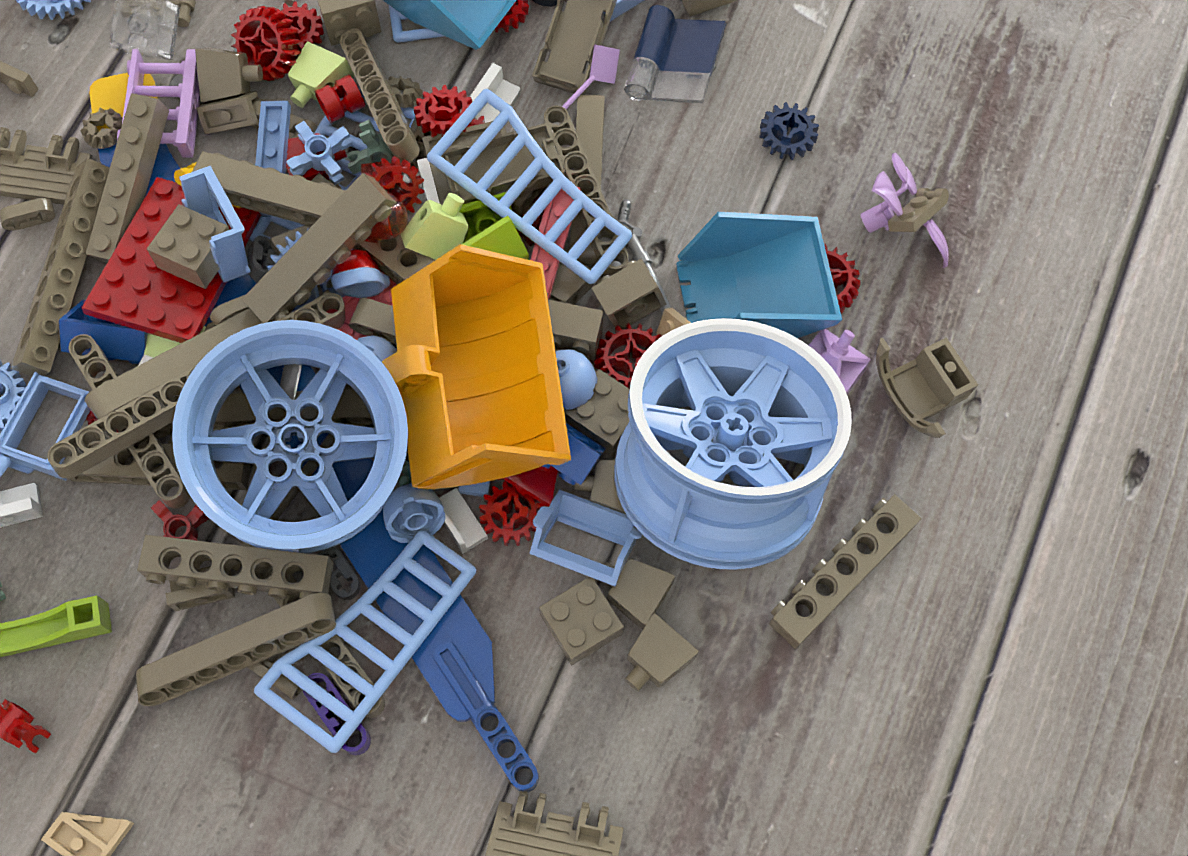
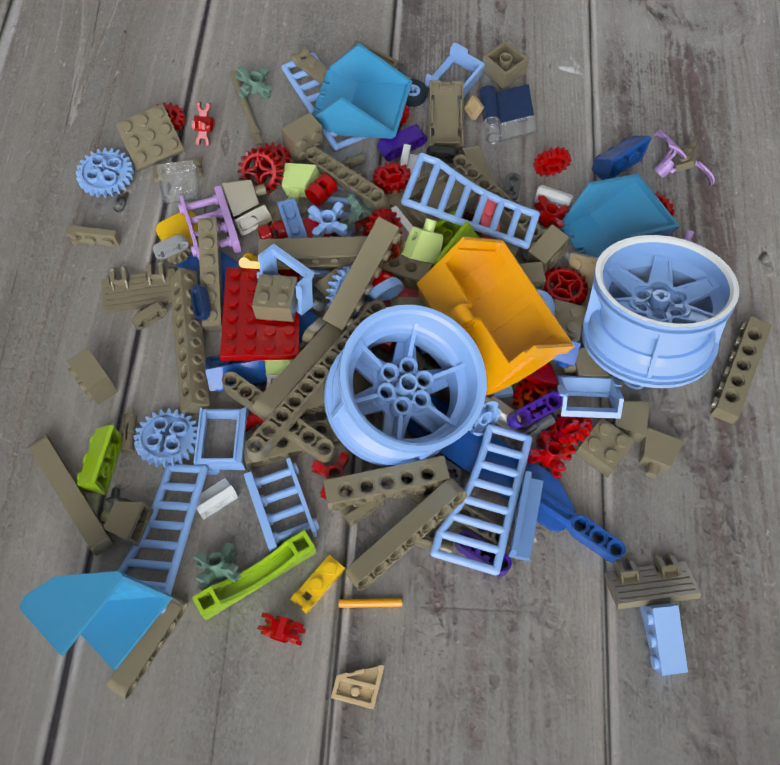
camera: 20 degrees left, 5 degrees down
lavender piece [562,45,620,109] -> none
dark blue gear [759,102,819,160] -> none
dark tan piece [876,337,978,438] -> none
none -> light grey beam [152,235,188,259]
none -> dark blue tile [190,284,211,321]
none -> light blue fence [244,458,319,553]
none -> red wheel [257,219,288,239]
none -> yellow plate [290,555,345,614]
none -> light orange bar [339,598,402,608]
none -> dark tan axle [340,152,366,169]
none -> dark purple beam [377,124,427,161]
none -> pearl dark grey beam [426,145,459,163]
none -> tan tile [463,95,484,120]
none -> dark grey beam [503,173,521,201]
none -> dark purple beam [506,392,562,429]
none -> medium blue fence [508,471,544,561]
none -> dark grey axle [521,414,556,442]
none -> red pin [527,431,576,478]
none -> red gear [533,146,572,177]
none -> white panel [534,185,573,208]
none -> red pin [534,195,570,229]
none -> red gear [549,414,593,447]
none -> blue slope [591,136,652,180]

